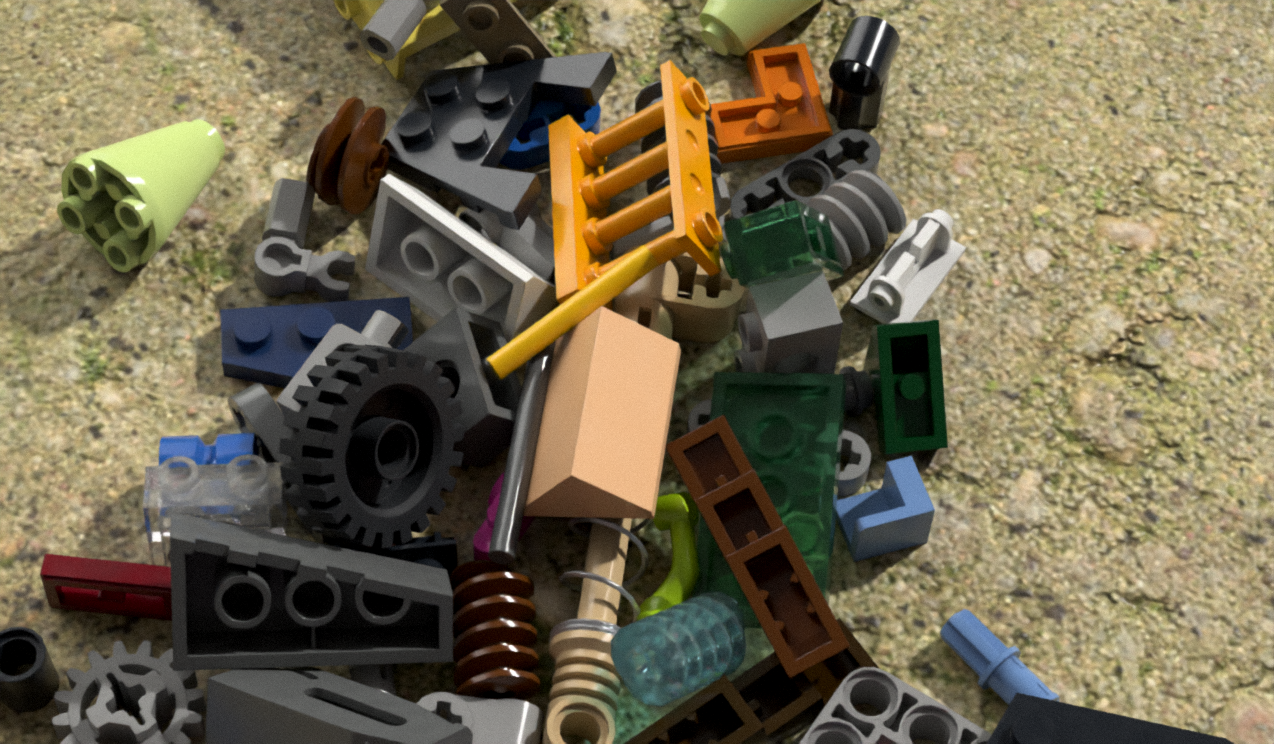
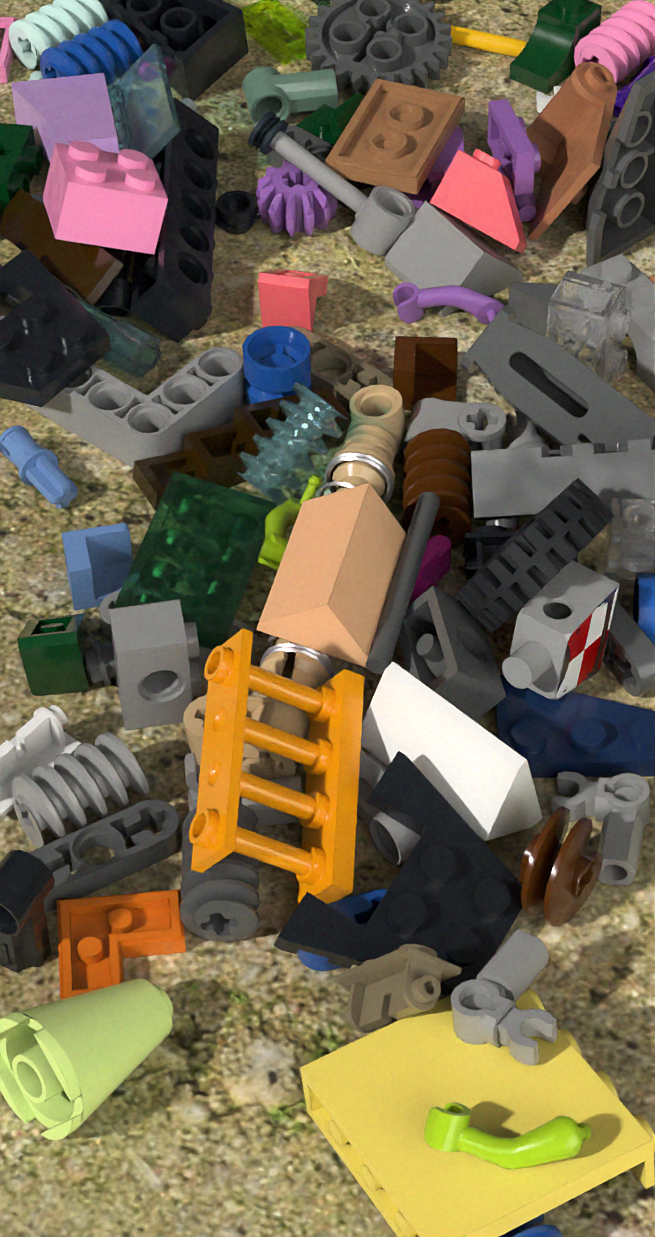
camera: 170 degrees left, 10 degrees down
yellow bar [486,245,658,380] -> none
reddish brown slope [666,415,850,679] -> none
clear green brick [721,200,844,288] -> none

